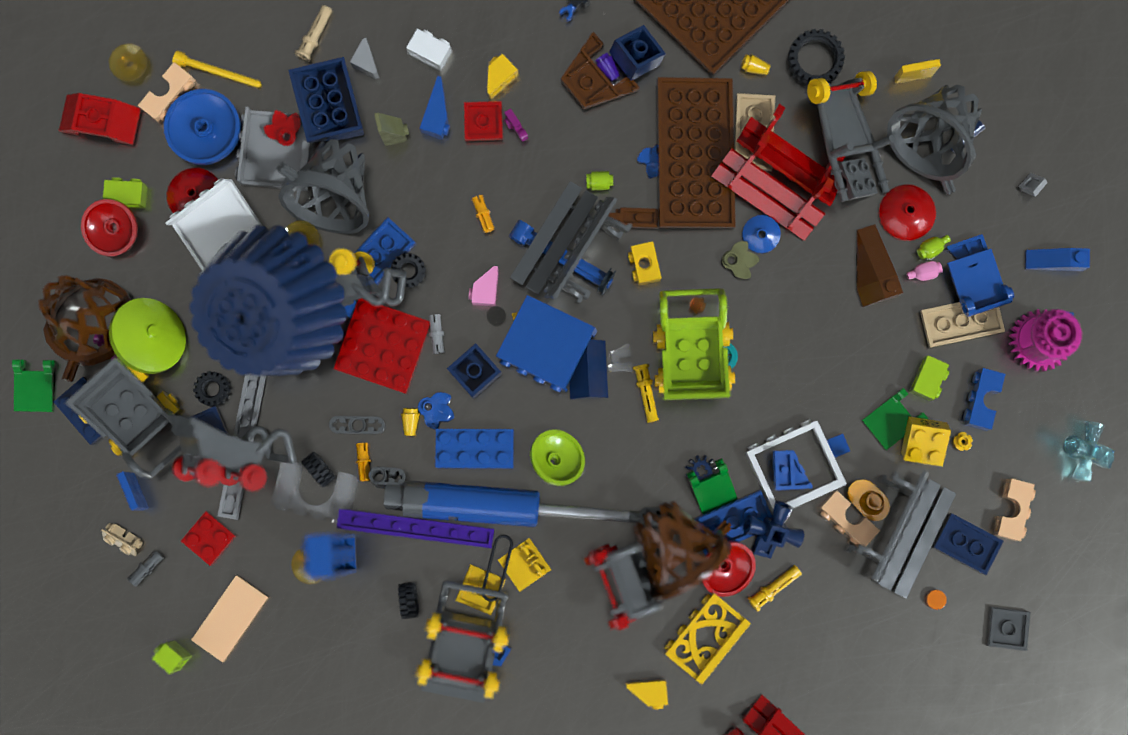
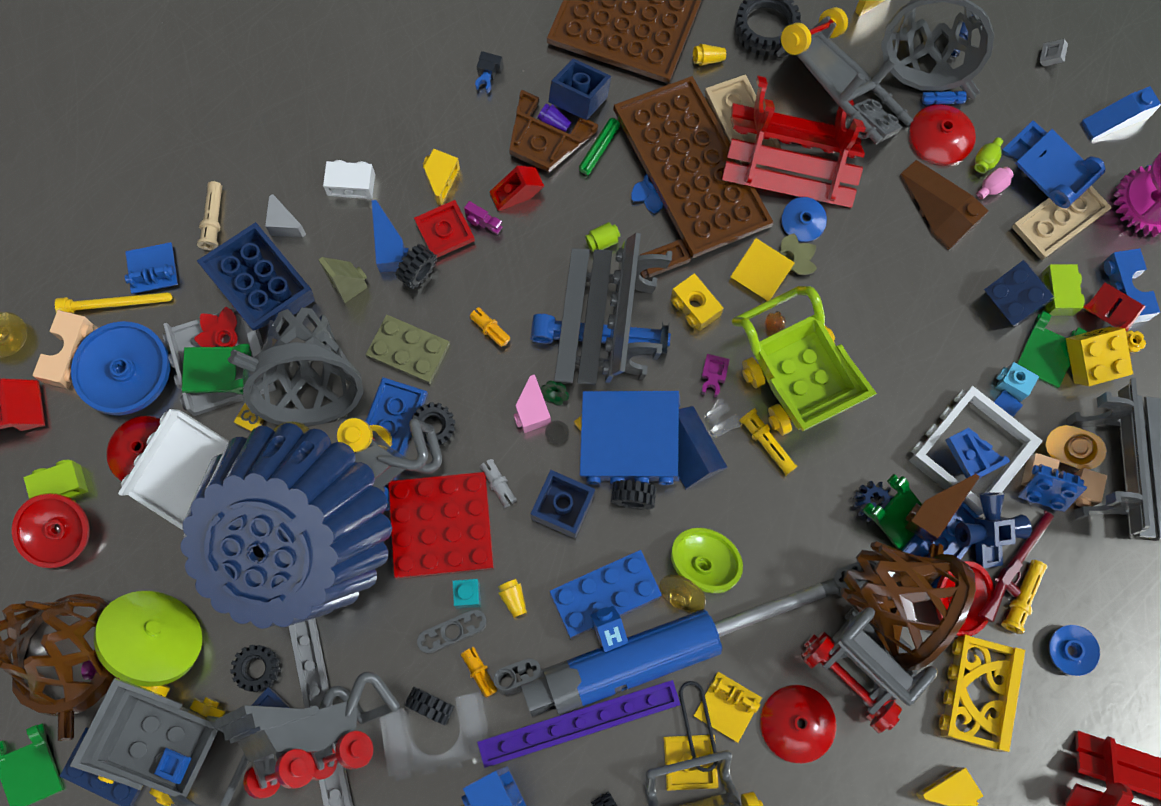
camera: 30 degrees left, 10 degrees down
blue plate [418,392,454,430] -> none
none -> blue hinge [125,242,178,294]
none -> blue tile [154,748,192,784]
none -> green flag [182,344,252,395]
none -> yellow tile [234,403,264,432]
none -> olive plate [366,314,450,385]
none -> black tyre [396,244,437,289]
none -> teal brick [453,579,481,609]
none -> red slope [489,165,544,211]
none -> dark green plant [540,381,569,405]
none -> green axle [579,117,620,175]
none -> blue brick [590,605,629,652]
none -> black tyre [611,480,657,510]
none -> clear yellow dish [659,575,706,613]
none -> magenta plate [701,354,730,398]
none -> yellow tile [730,238,795,301]
none -> red dish [760,685,836,763]
none -> reddish brown slope [905,474,980,544]
none -> blue axle [922,91,967,105]
none -> dark red piece [978,510,1054,623]
none -> dark blue brick [984,260,1056,326]
none -> medium azure brick [995,362,1039,402]
none -> blue hinge [1018,464,1087,512]
none -> blue dish [1049,625,1100,676]
none -> red piece [1083,282,1146,332]

